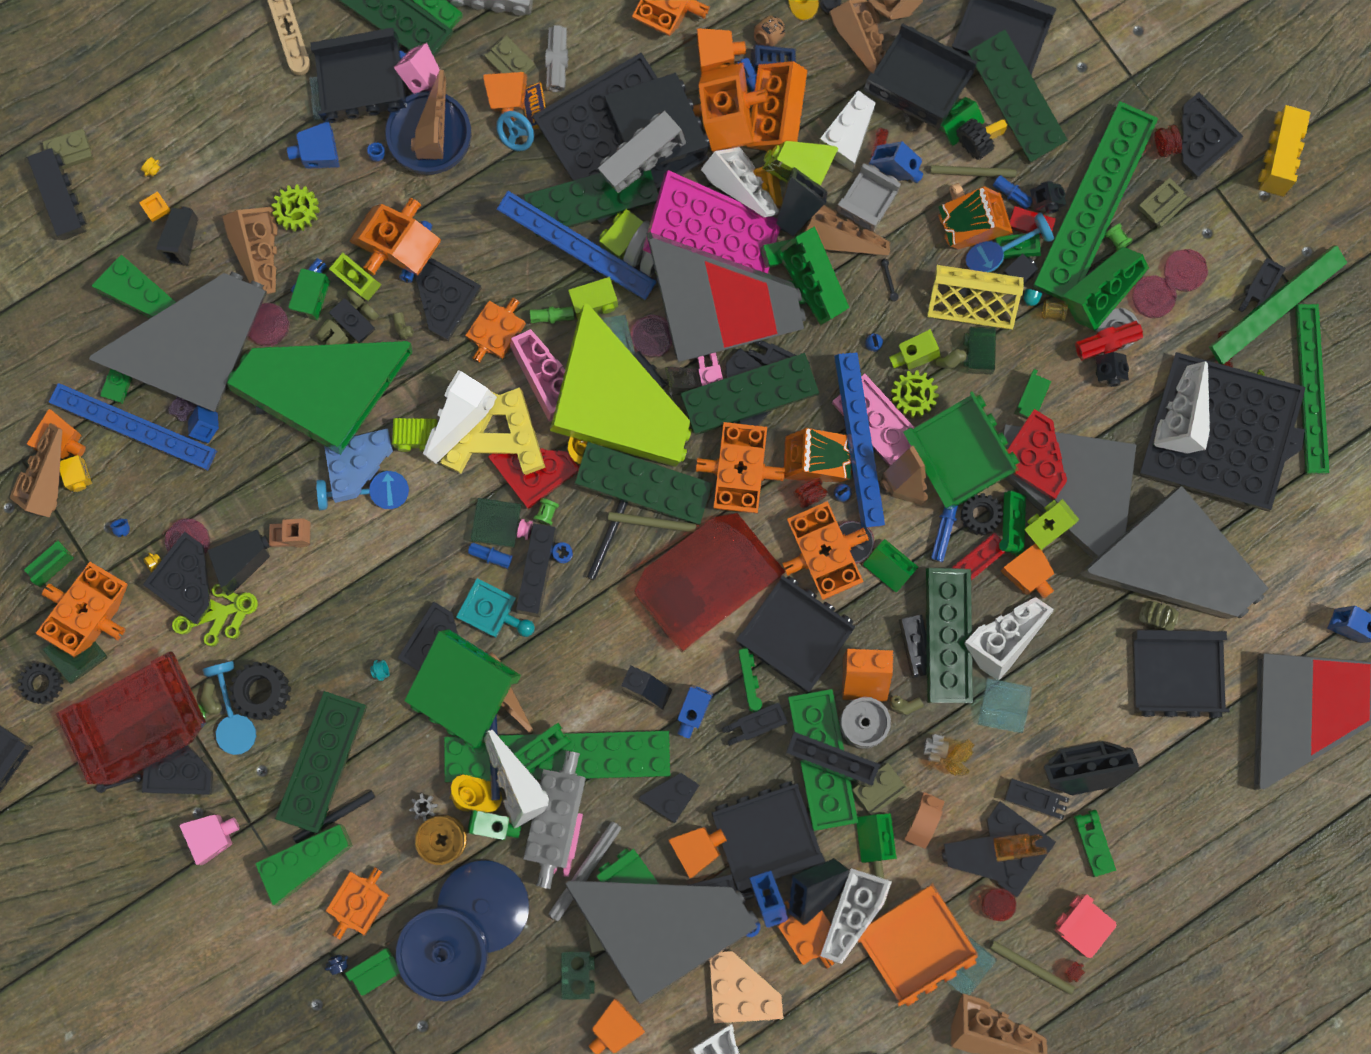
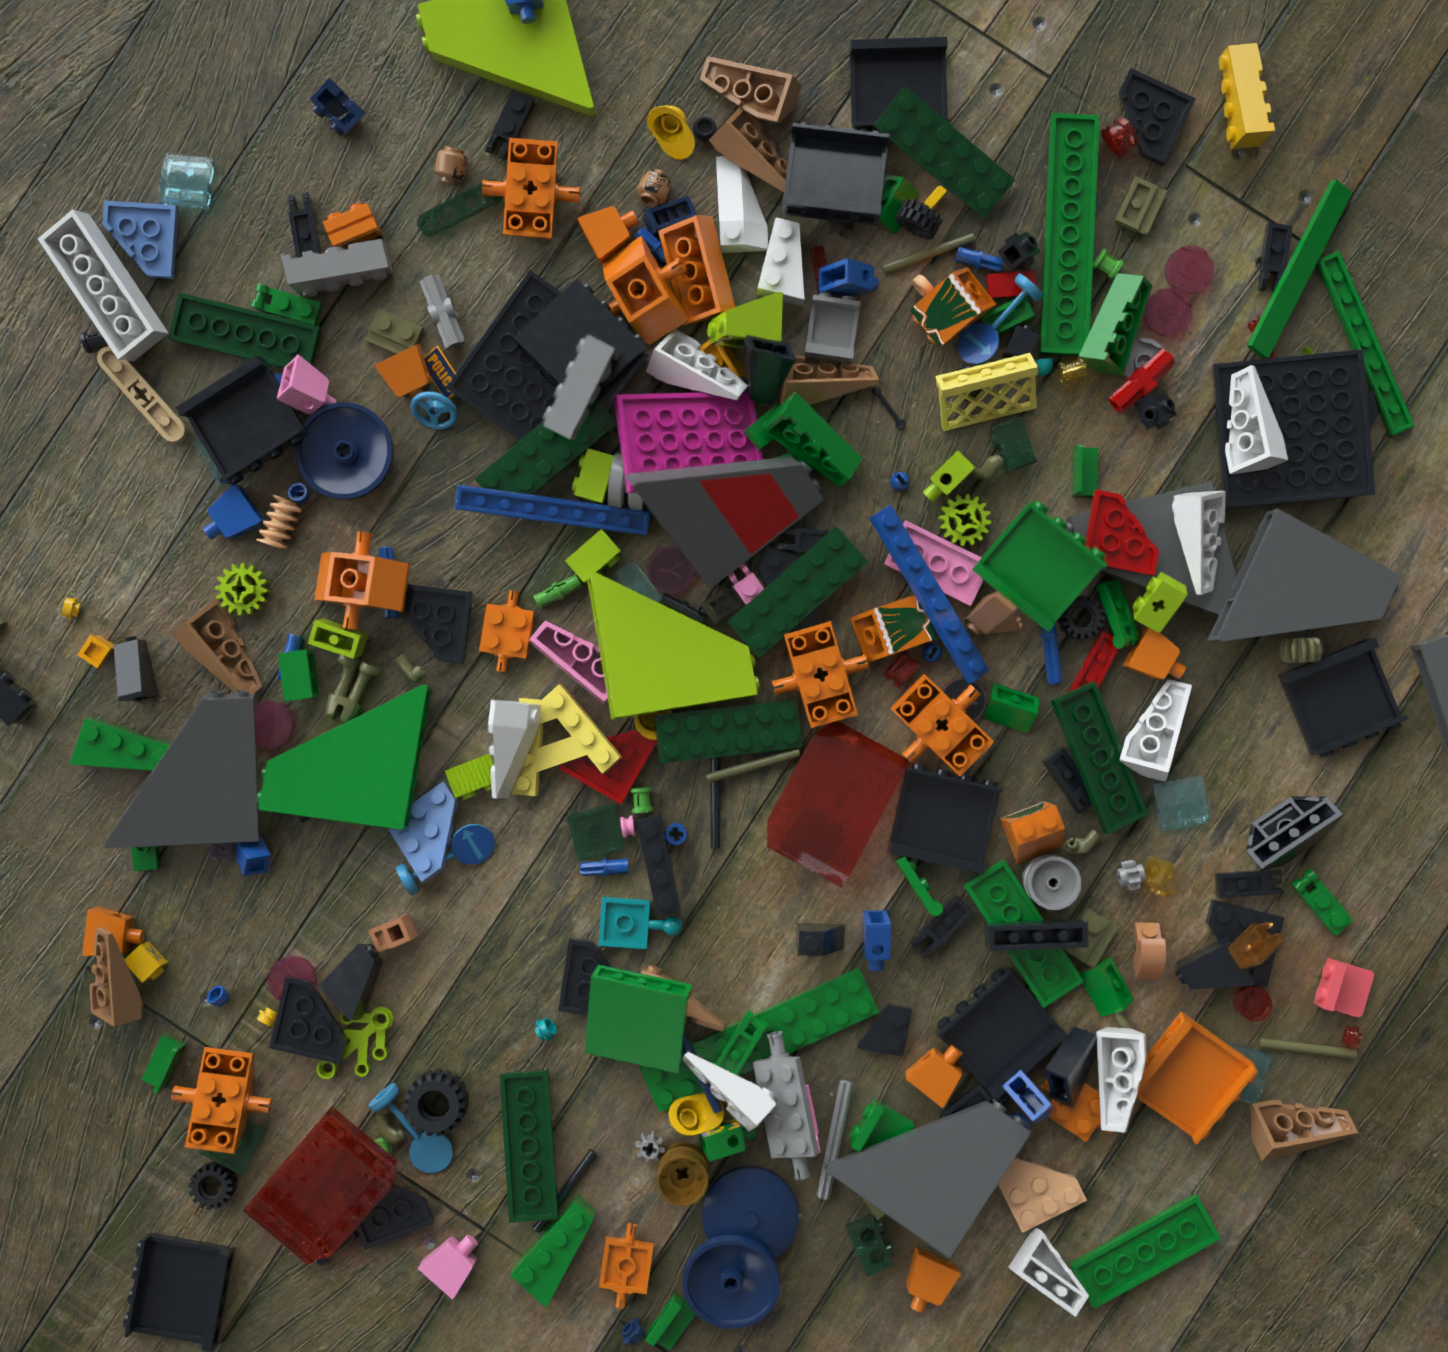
camera: 20 degrees left, 10 degrees up
blue plate [49,383,217,471] -> none
black plate [329,298,376,343] -> none
medium nougat wedge [411,70,446,159] -> none
none -> light nougat piece [256,495,301,548]
none -> white wedge [716,156,768,253]
none -> white wedge [1172,491,1225,595]

